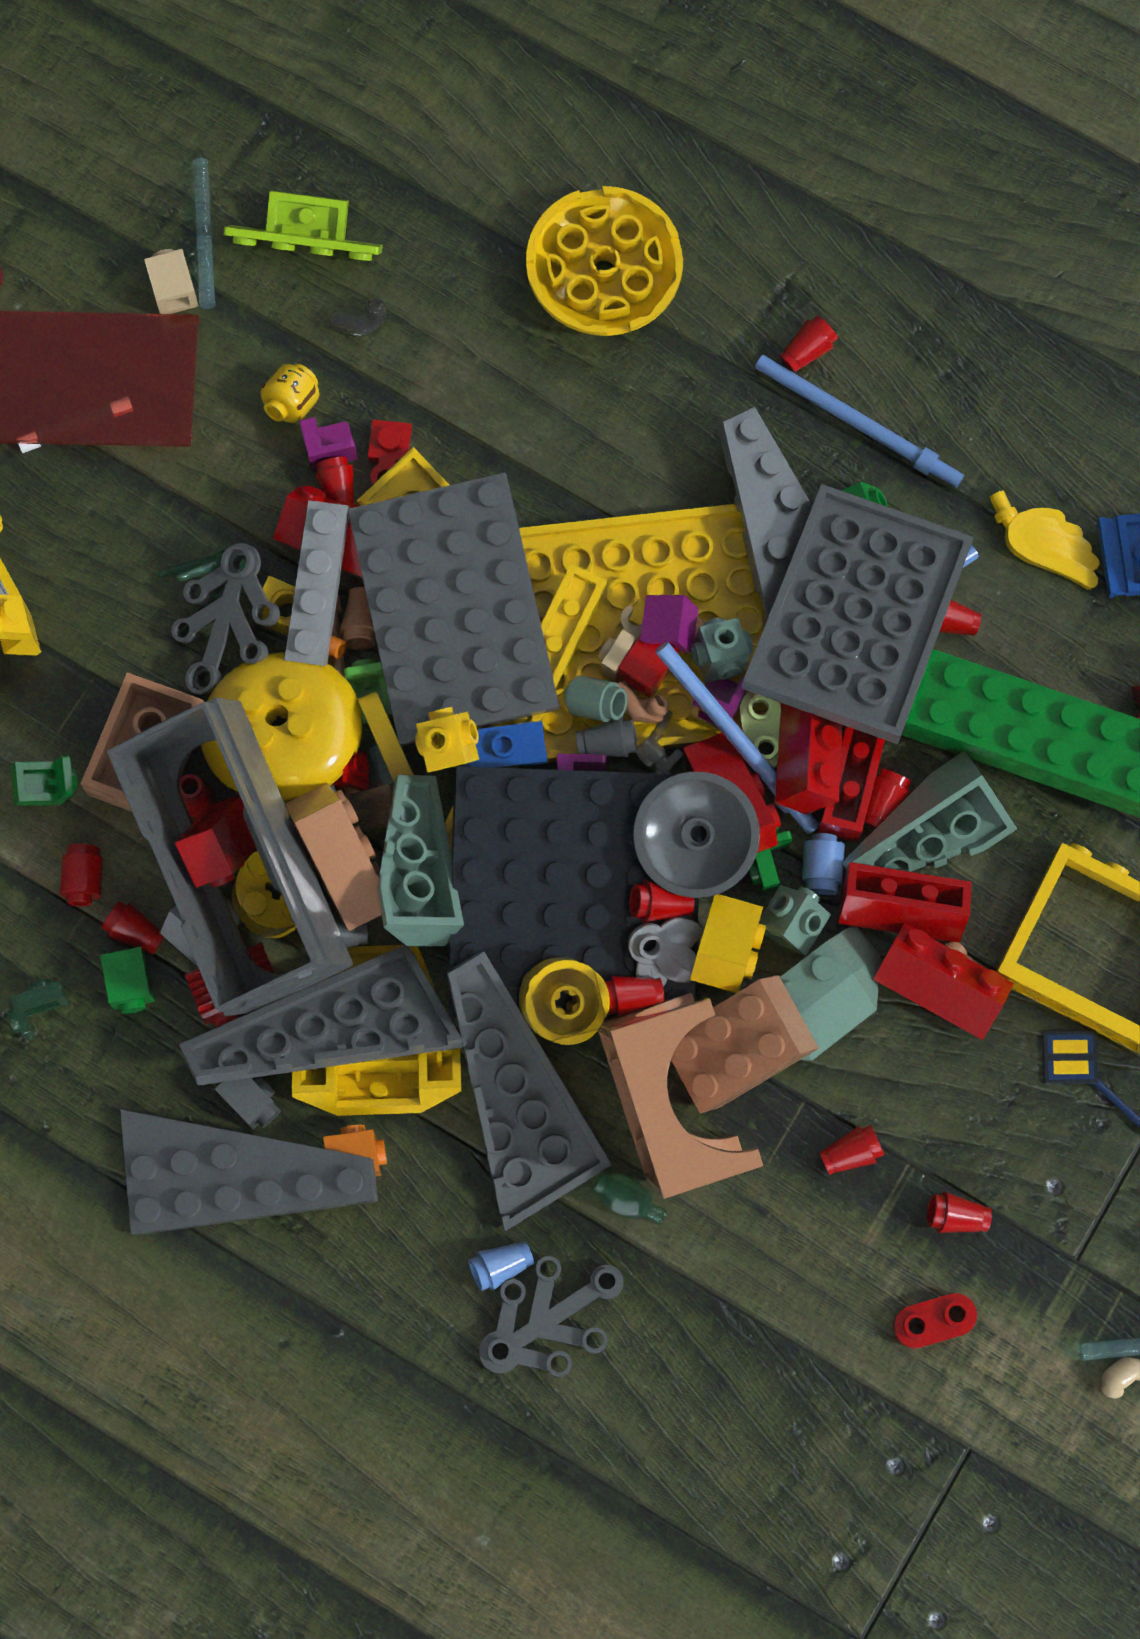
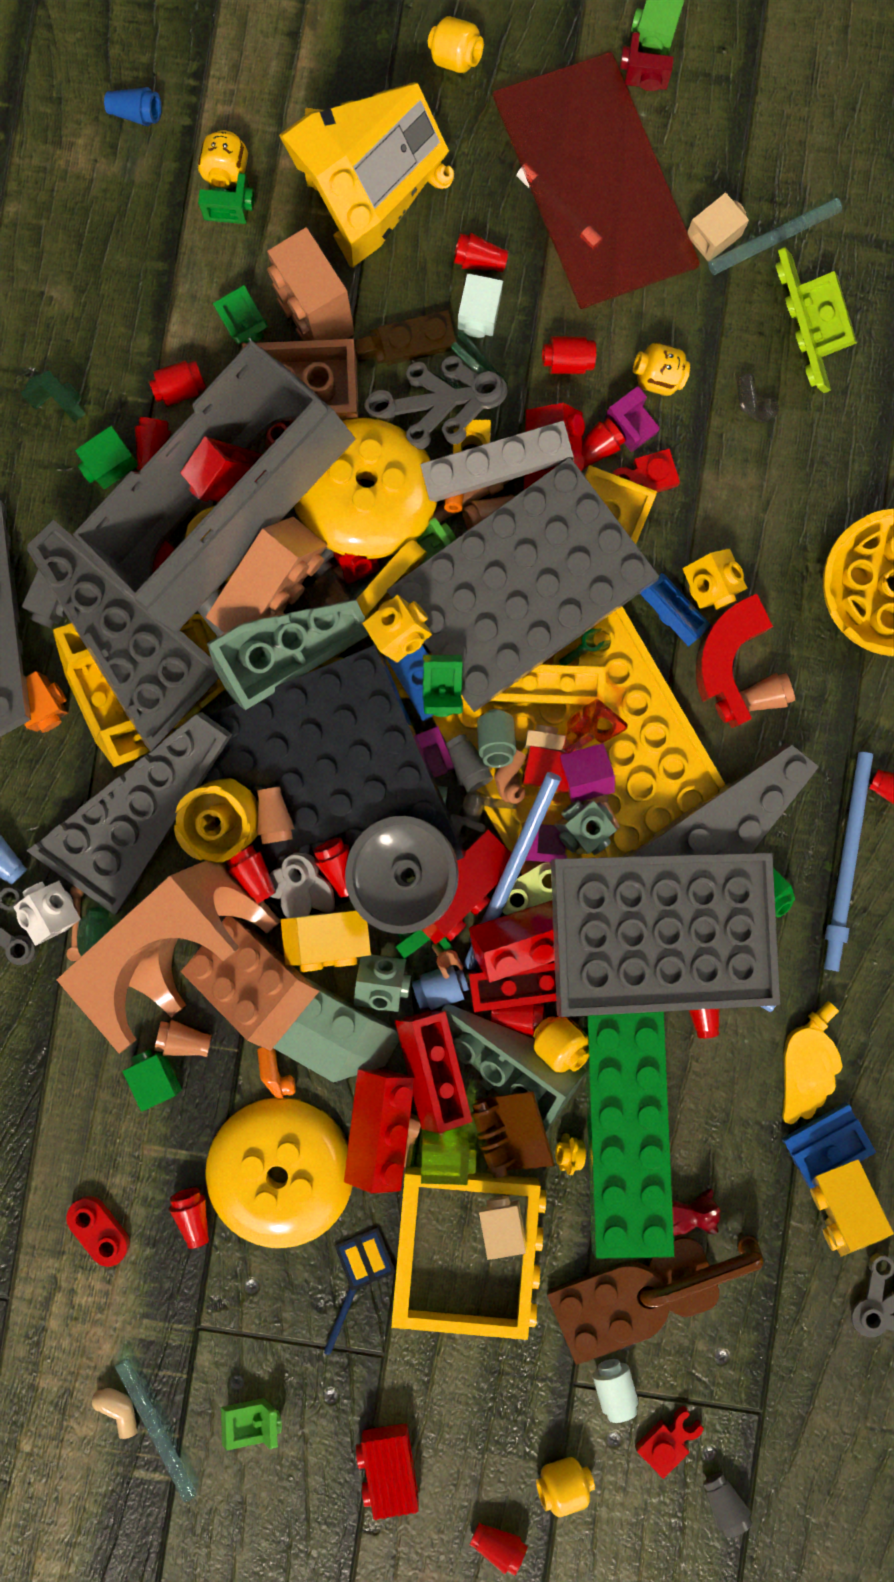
camera: 70 degrees right, 10 degrees up
red cone [819,1124,885,1175] -> none
none -> white brick [14,881,81,946]
none -> nougat hinge [67,885,84,961]
none -> green brick [122,1049,182,1112]
none -> nougat cone [154,1019,211,1057]
none -> yellow brick [206,1097,353,1248]
none -> nougat cone [257,787,295,844]
none -> orange arm [257,1047,296,1098]
none -> nougat brick [267,227,355,341]
none -> dark brown hinge [354,310,457,366]
none -> clear neon green brick [421,1127,476,1185]
none -> green bracket [422,655,463,717]
none -> nougat hand [432,942,463,979]
none -> red cone [453,232,509,273]
none -> light aqua brick [458,273,503,338]
none -> reddish brown hinge [471,1091,555,1178]
none -> tan brick [479,1196,527,1260]
none -> yellow head [533,1016,589,1073]
none -> red brick [542,336,596,374]
none -> yellow plate [555,1133,586,1175]
none -> dark green hand [559,628,610,666]
none -> clear red bracket [563,698,628,754]
none -> blue plate [640,573,711,647]
none -> yellow brick [682,549,747,610]
none -> red arch [696,594,773,728]
none -> nougat cone [740,672,795,712]

